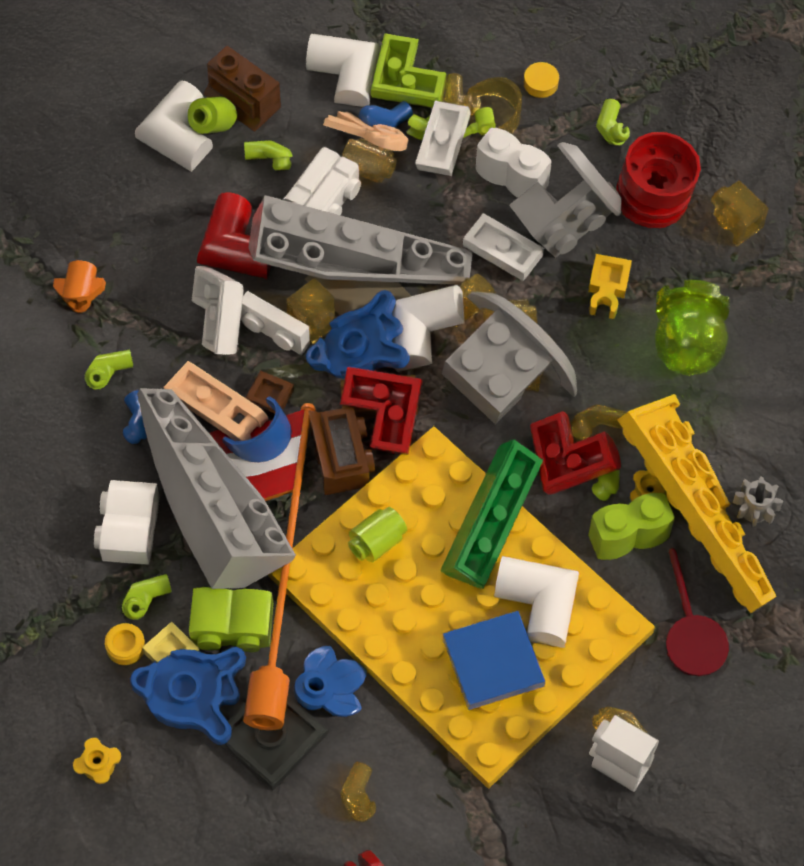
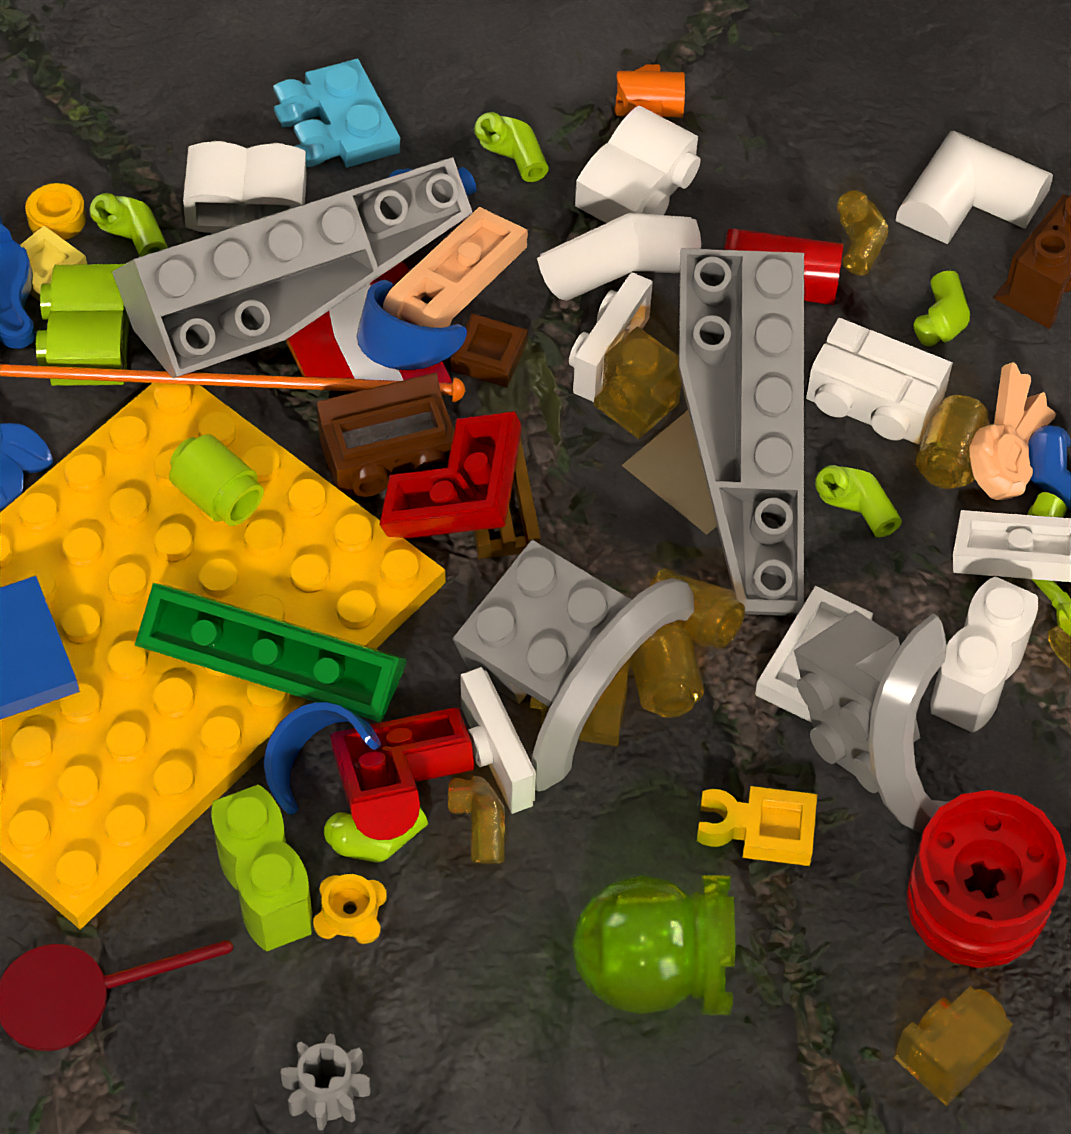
camera: 85 degrees right, 5 degrees down
lime brick [187,97,237,134] -> none
blue tile [306,290,410,379] -> none
white brick [392,285,465,372] -> none
white brick [494,556,579,648] -> none
yellow wing [617,394,777,613] -> none
none -> blue helmet [264,702,381,815]
none -> medium azure plate [274,58,400,168]
none -> white plate [461,667,536,814]
none -> white brick [575,105,700,223]
none -> lime arm [815,465,902,537]
none -> clear yellow arm [837,190,888,276]

